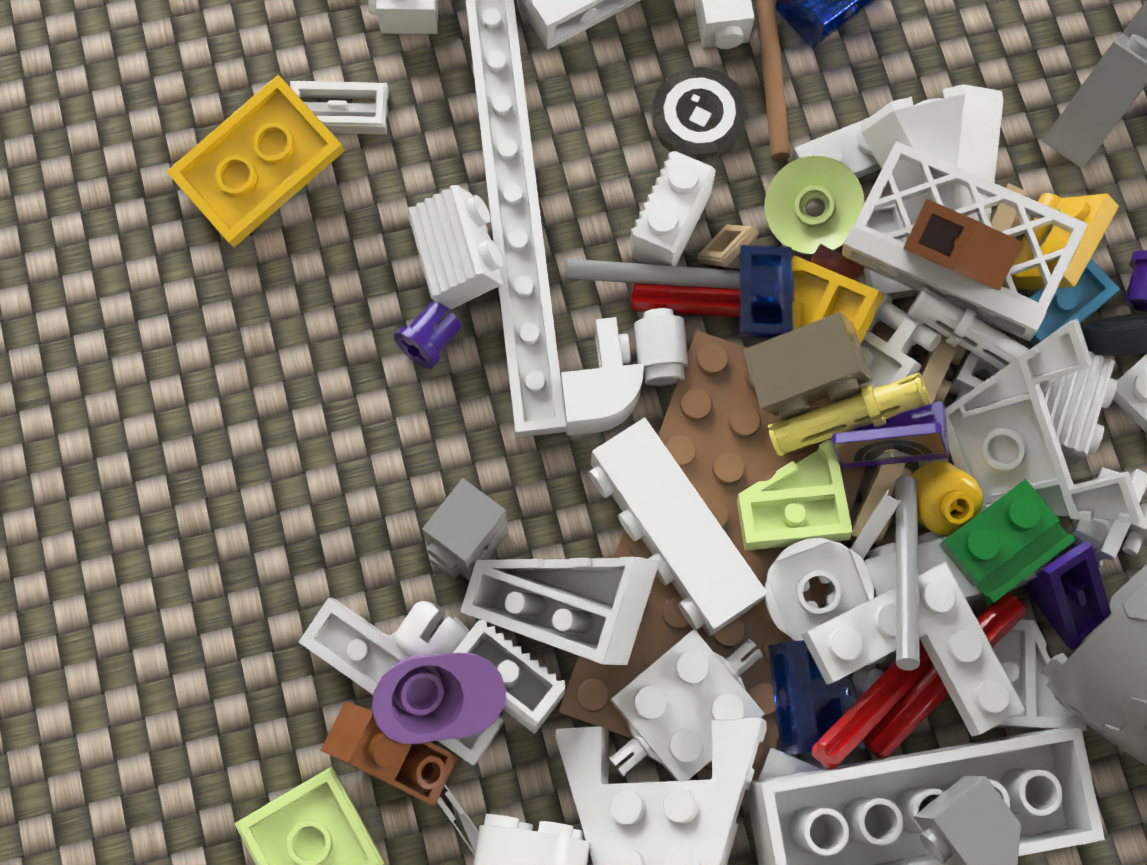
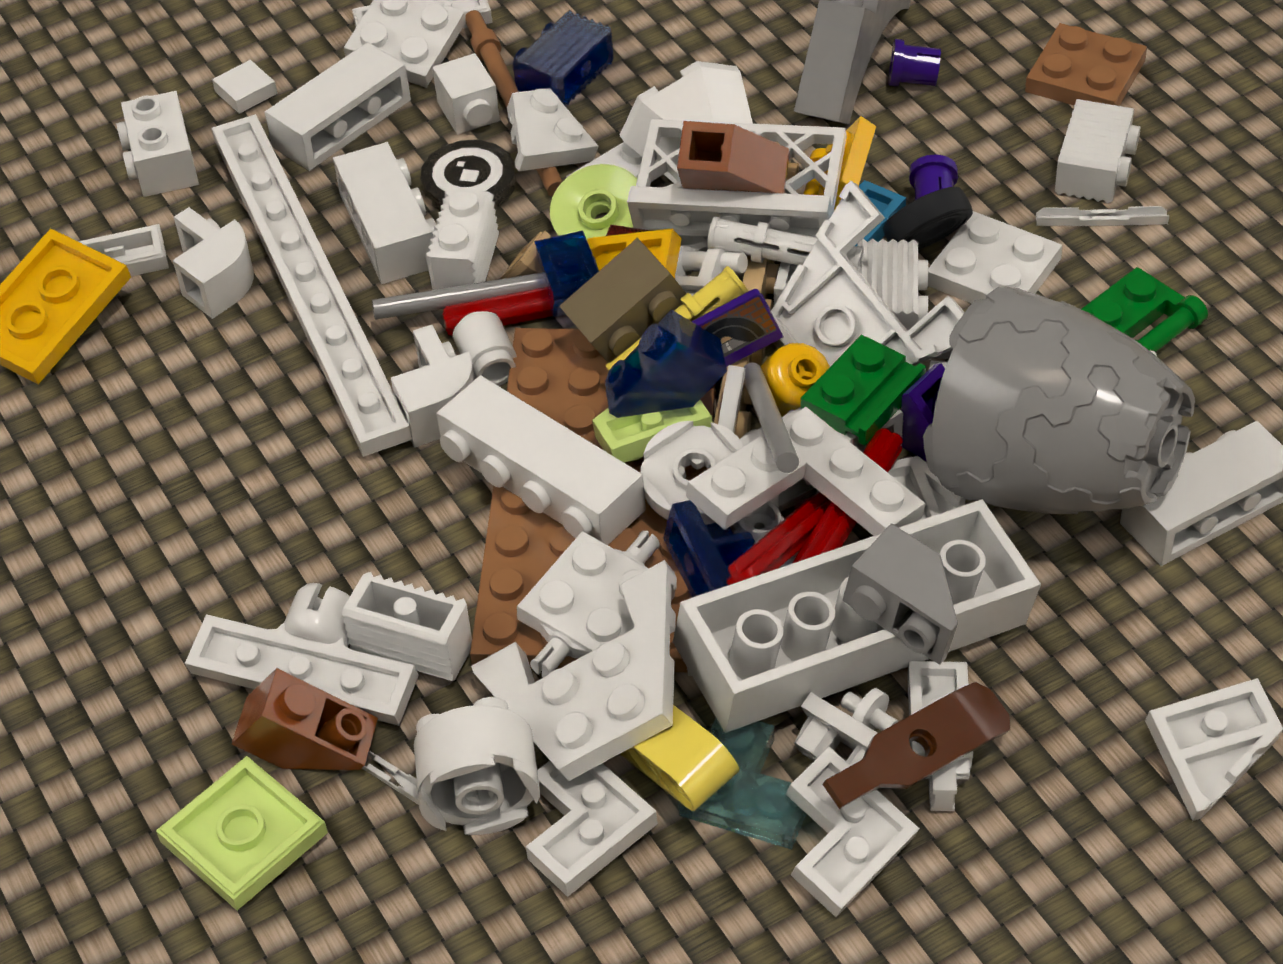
camera: 10 degrees left, 25 degrees down
medium lavender piece [372,652,506,744] -> none
dark purple bush [394,301,461,369] -> none
white brick [407,185,503,309] -> none
light grey brick [422,478,509,581] -> none
white wedge [460,557,660,665] -> none
none -> white brick [173,207,254,319]
none -> white brick [333,142,436,285]
none -> white wing [507,88,599,172]
none -> clear blue slope [605,309,727,418]

